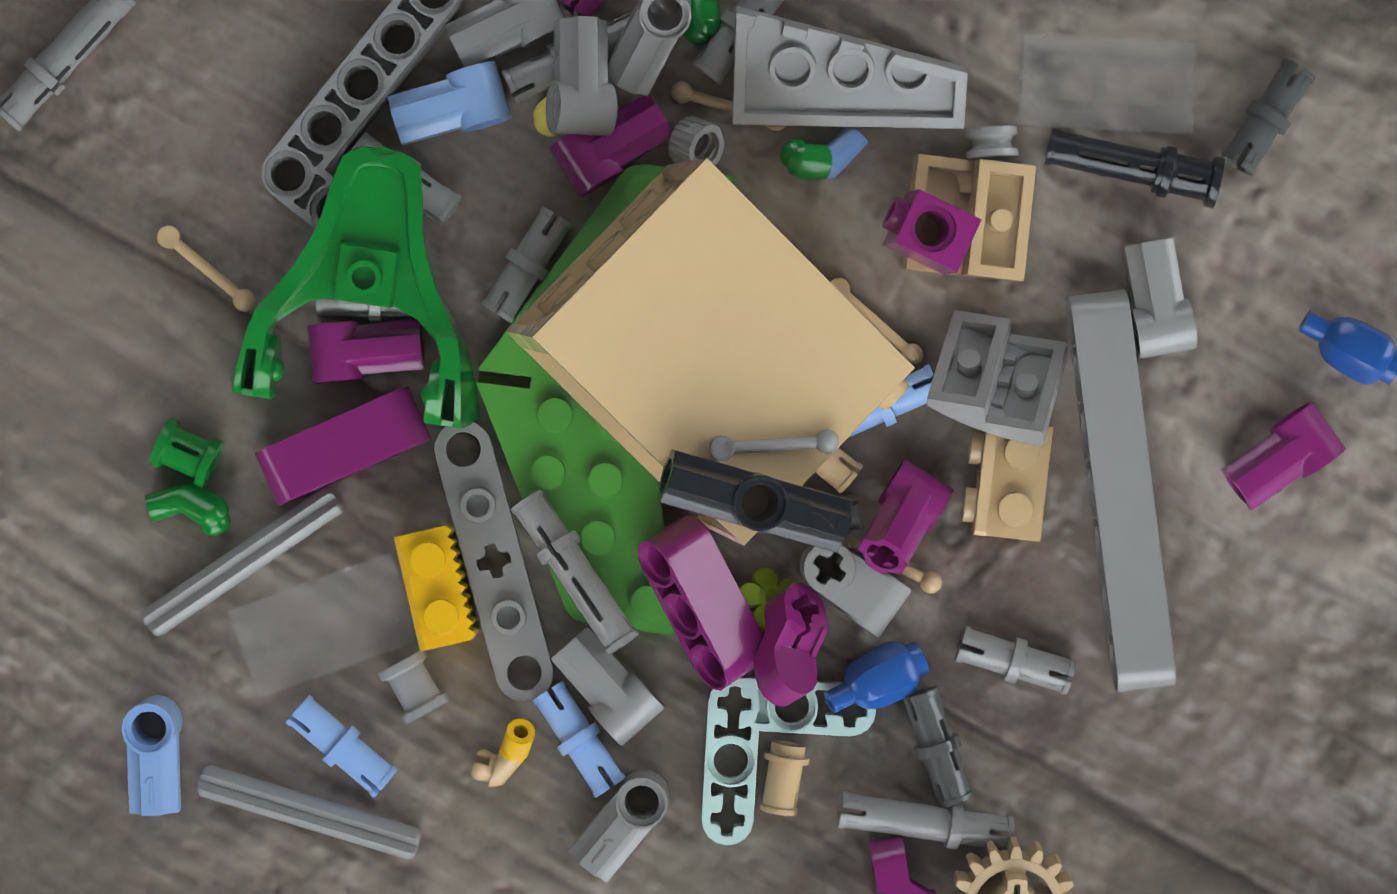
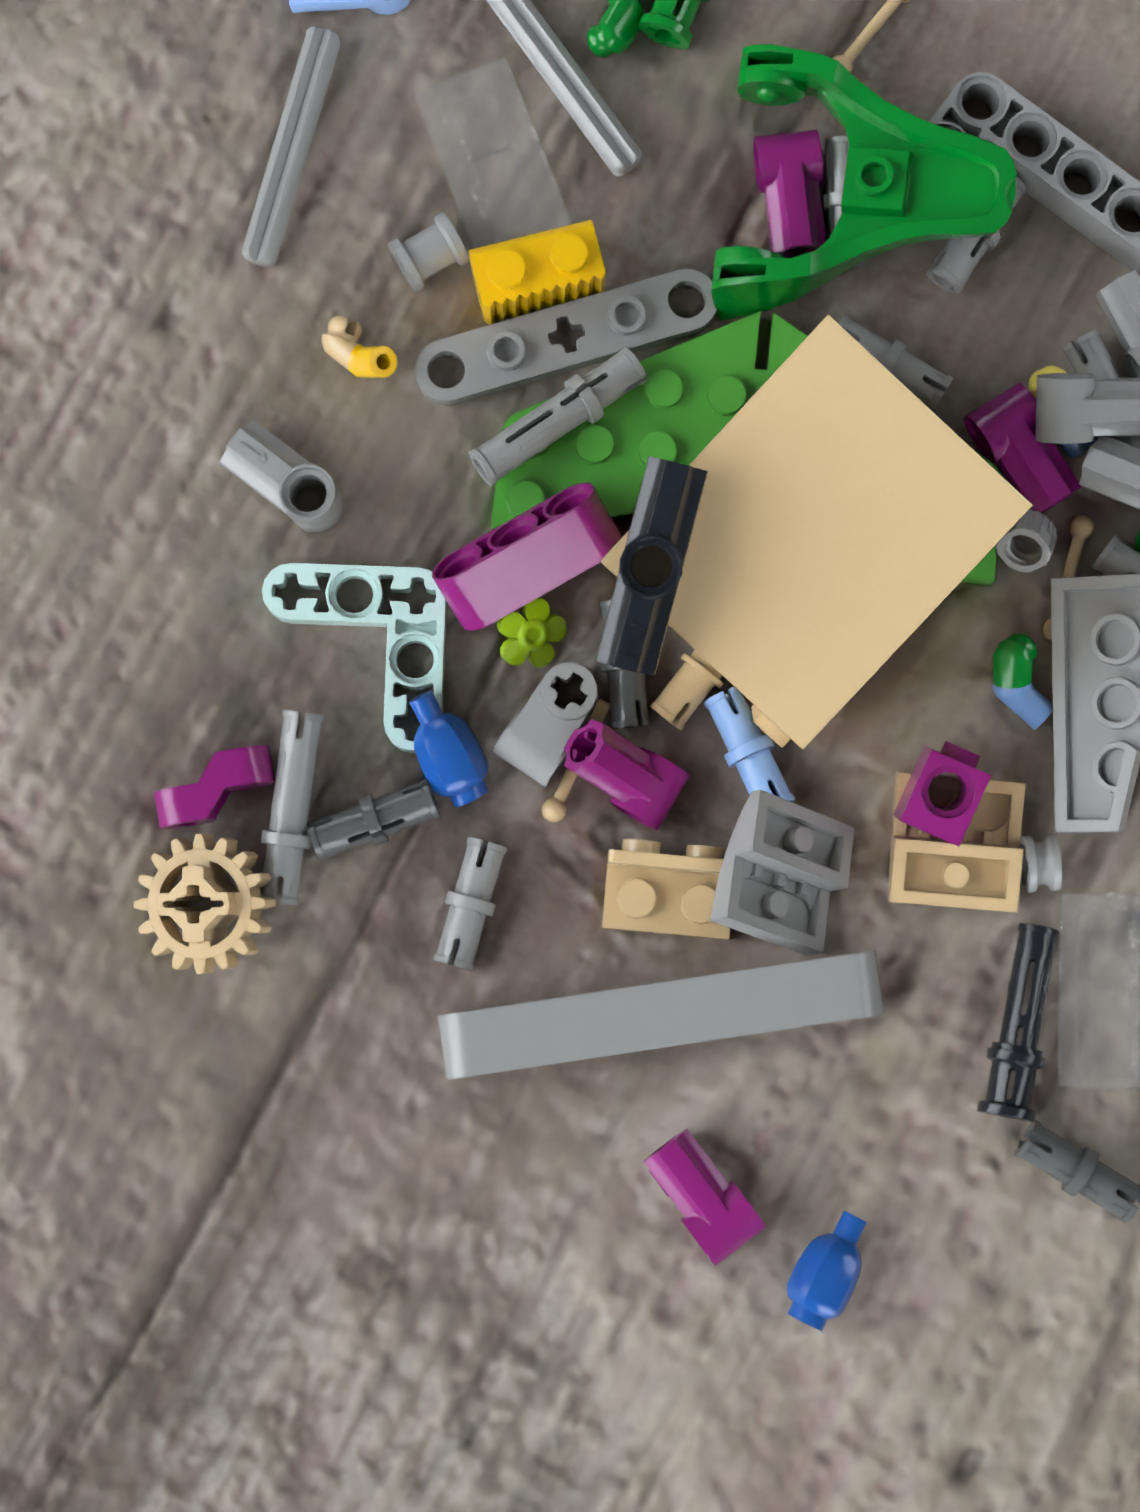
camera: 85 degrees right, 5 degrees down
magenta beam [255,386,432,507] -> none
light blue pin [285,694,398,798] -> none
light blue piece [388,61,512,146] -> none
light blue pin [532,681,626,798] -> none
light grey piece [551,626,666,746] -> none
light grey hinge [709,429,839,461] -> none
magenta piece [753,583,828,706] -> none
tan pin [760,740,810,816] -> none
tan hinge [830,278,924,366] -> none
light grey piece [1122,238,1197,359] -> none

